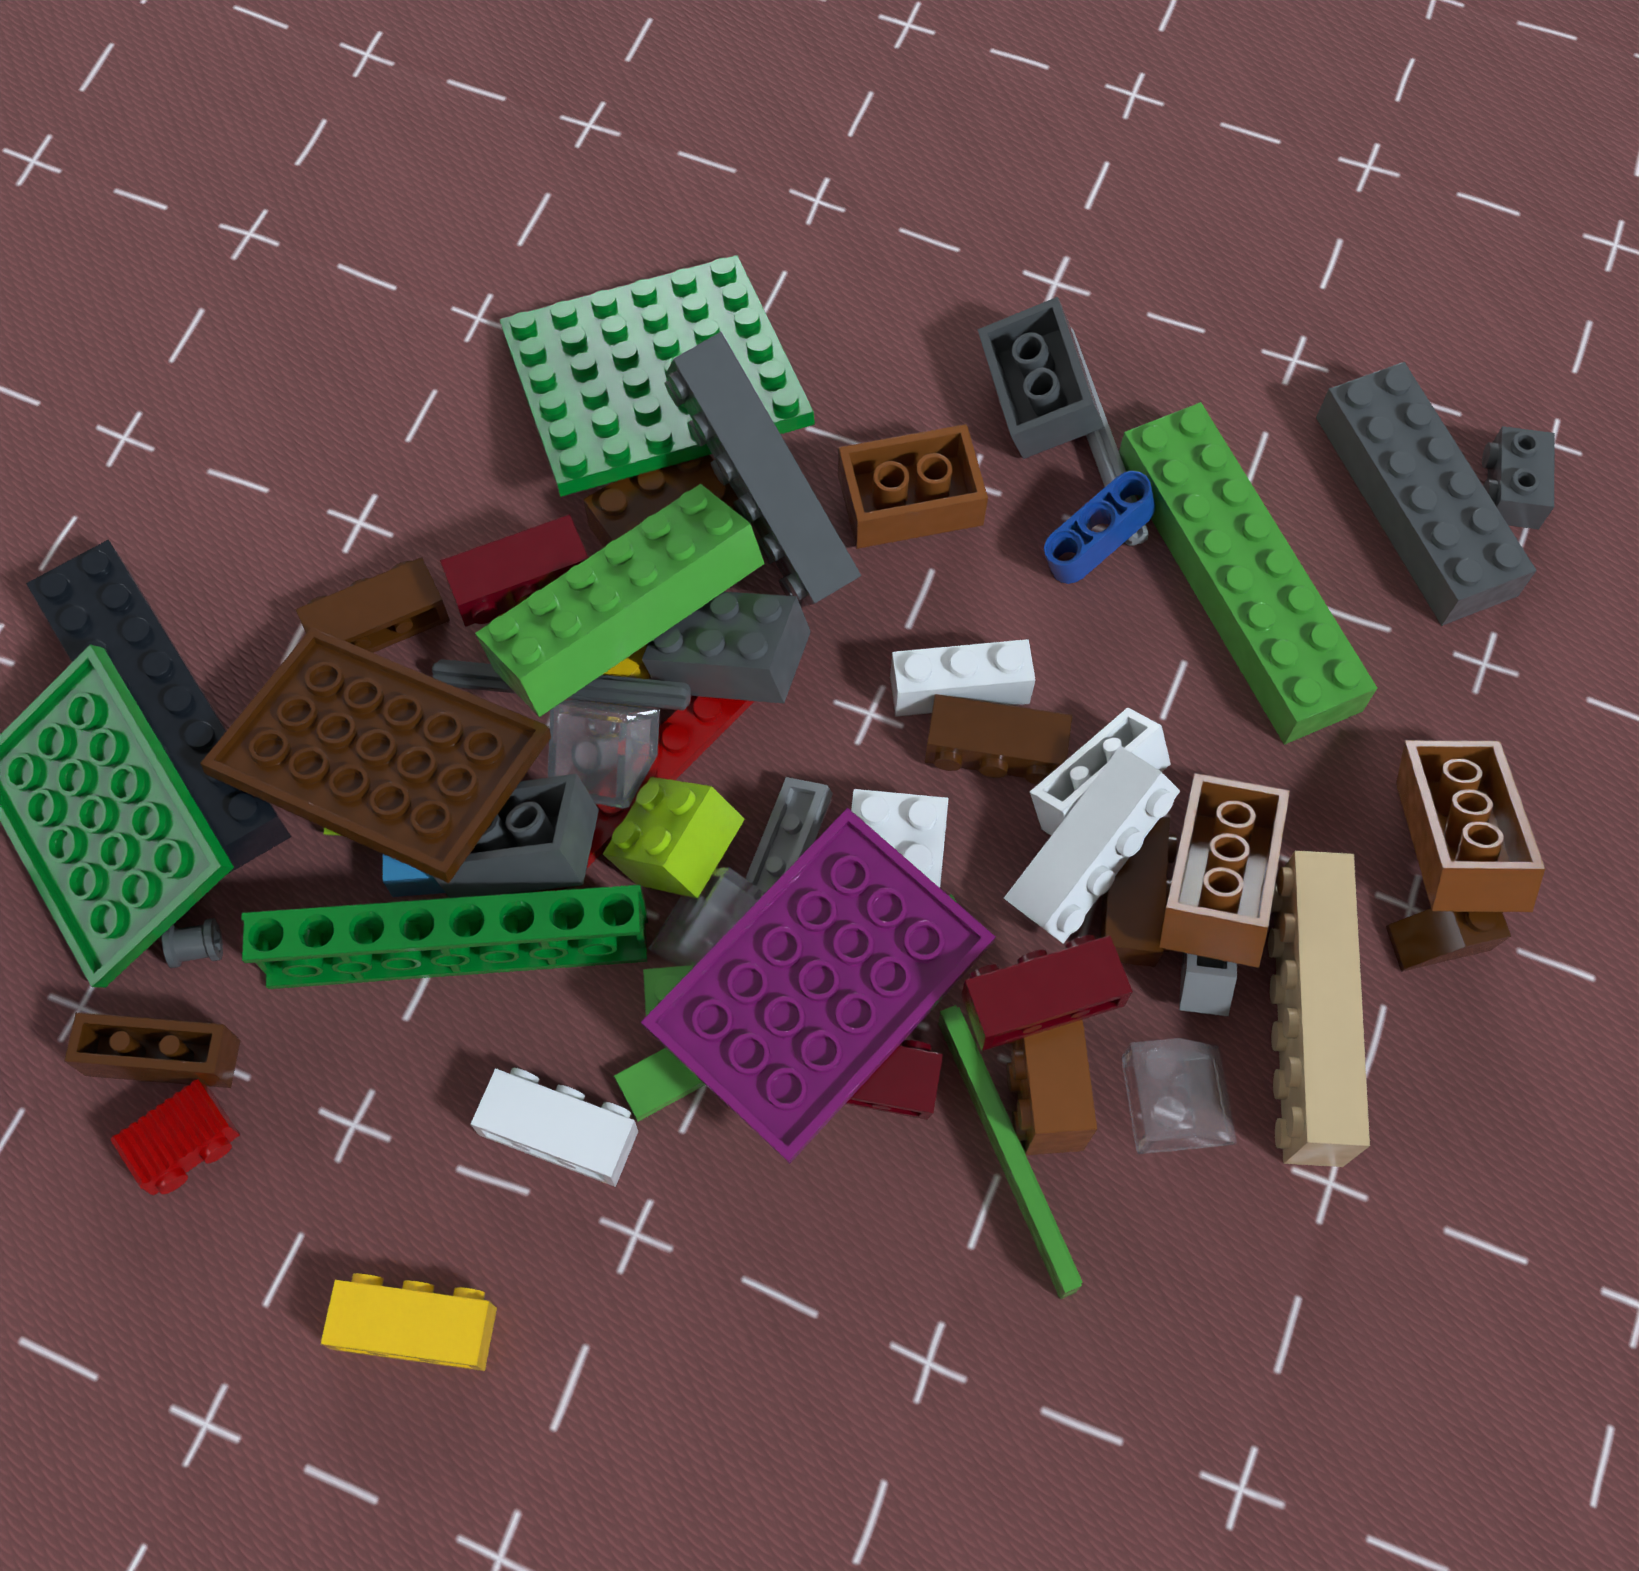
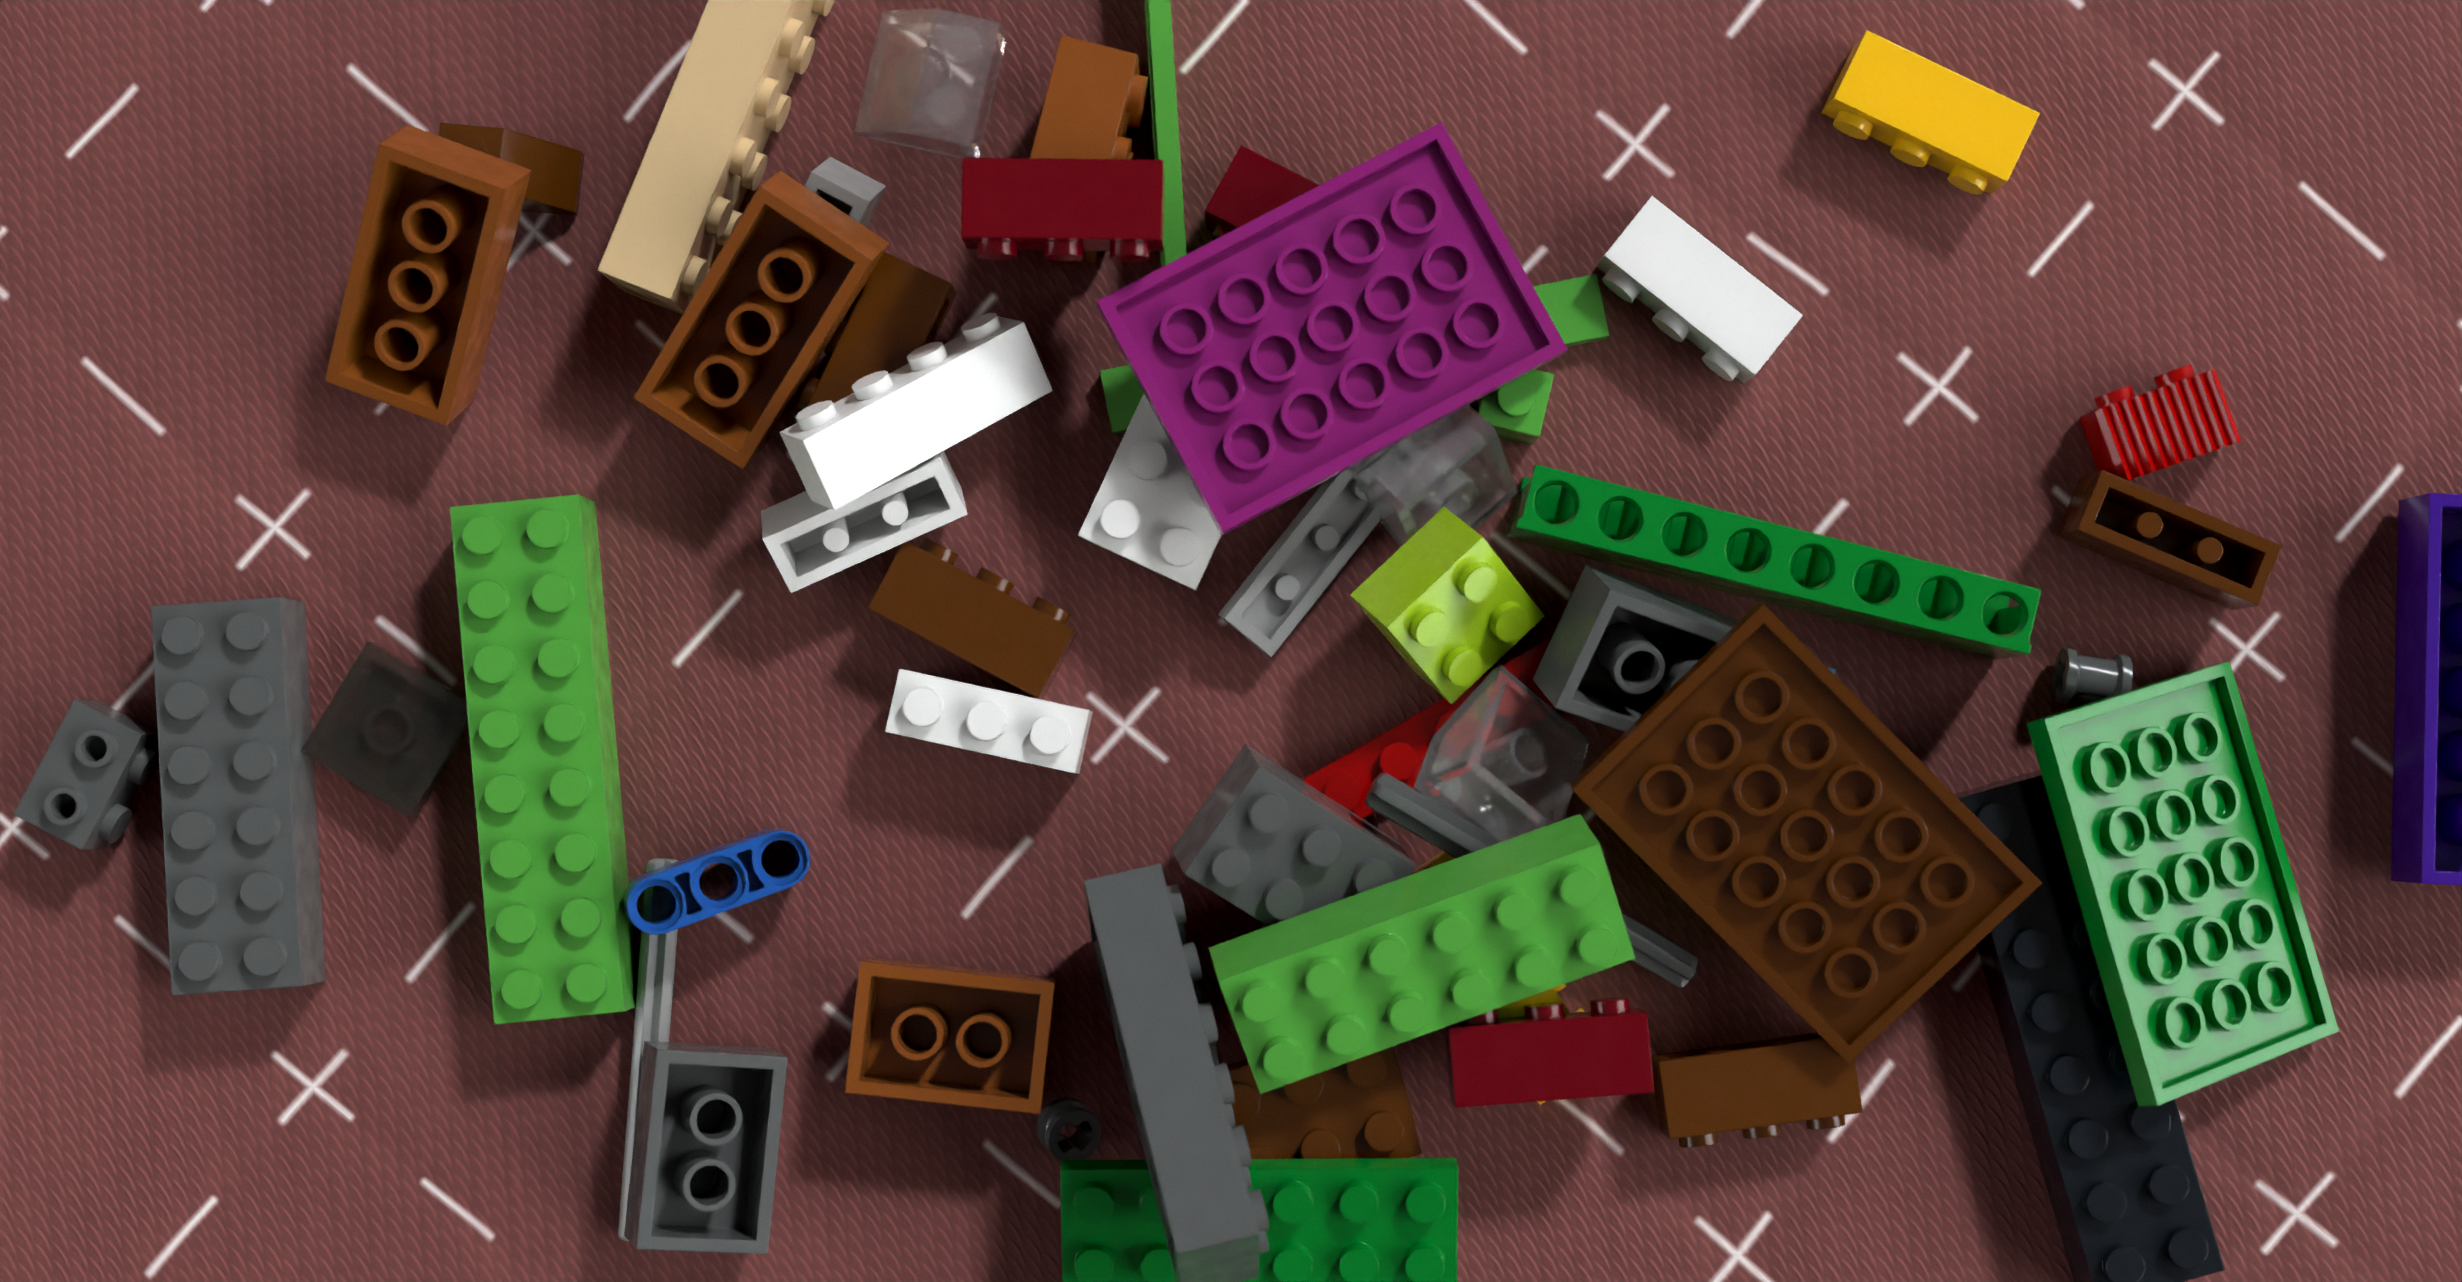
camera: 160 degrees left, 20 degrees up
none -> clear smoke plate [301,642,469,817]
none -> dark grey bush [1036,1097,1101,1161]

